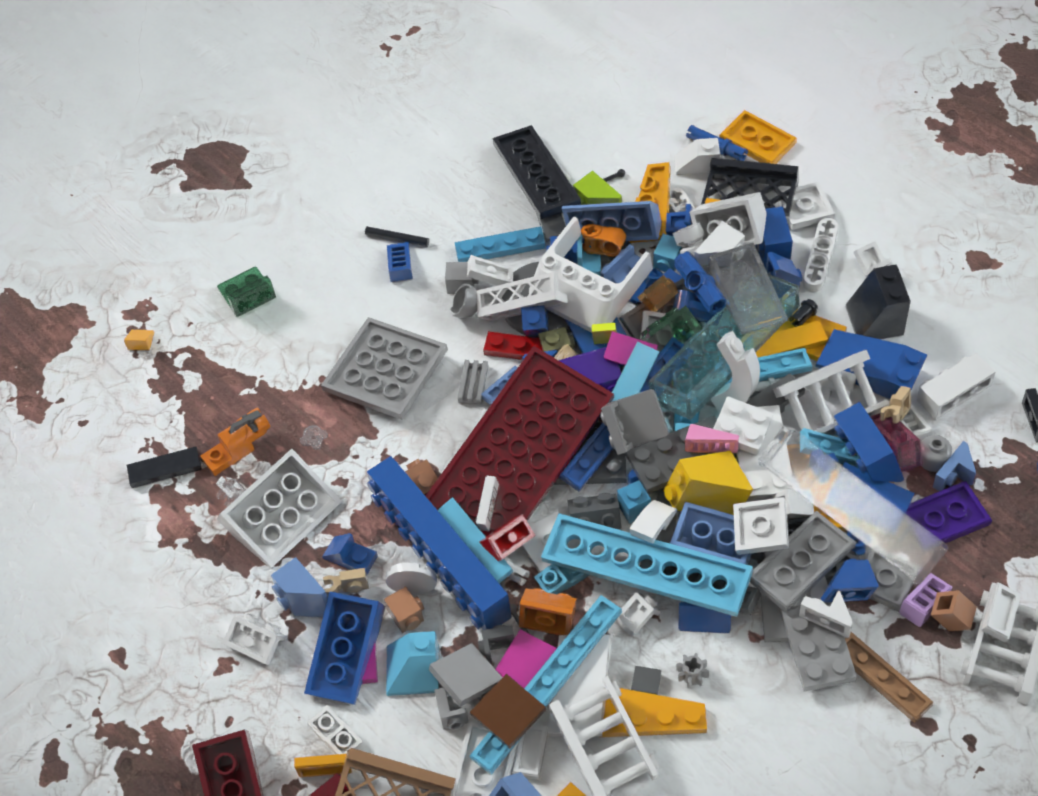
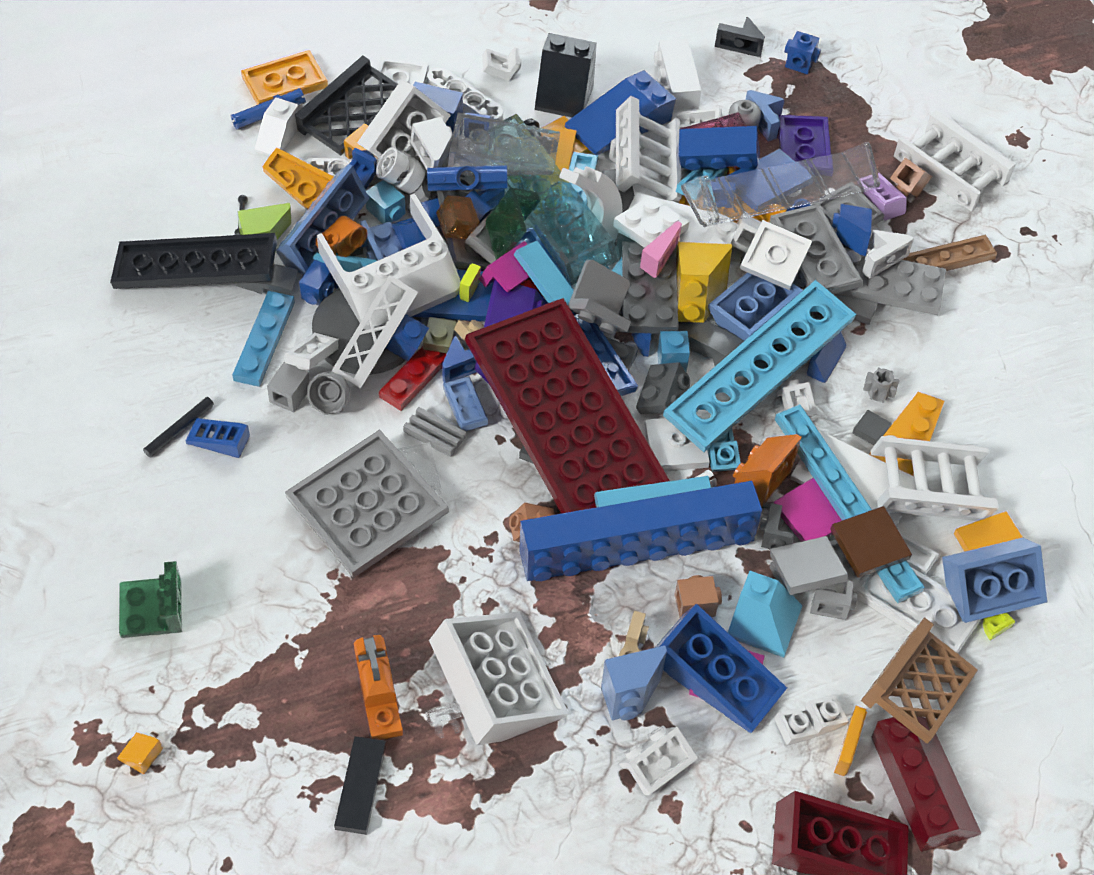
camera: 75 degrees left, 0 degrees up
clear plate [300,425,328,450] -> none
blue slope [322,533,378,575] -> none
white tile [386,563,437,595] -> none
white tile [476,476,499,532] -> none
slope [479,514,536,561] -> none
white slope [630,500,677,544] -> none
tan plate [881,386,911,424] -> none
white tile [981,582,1021,642] -> none

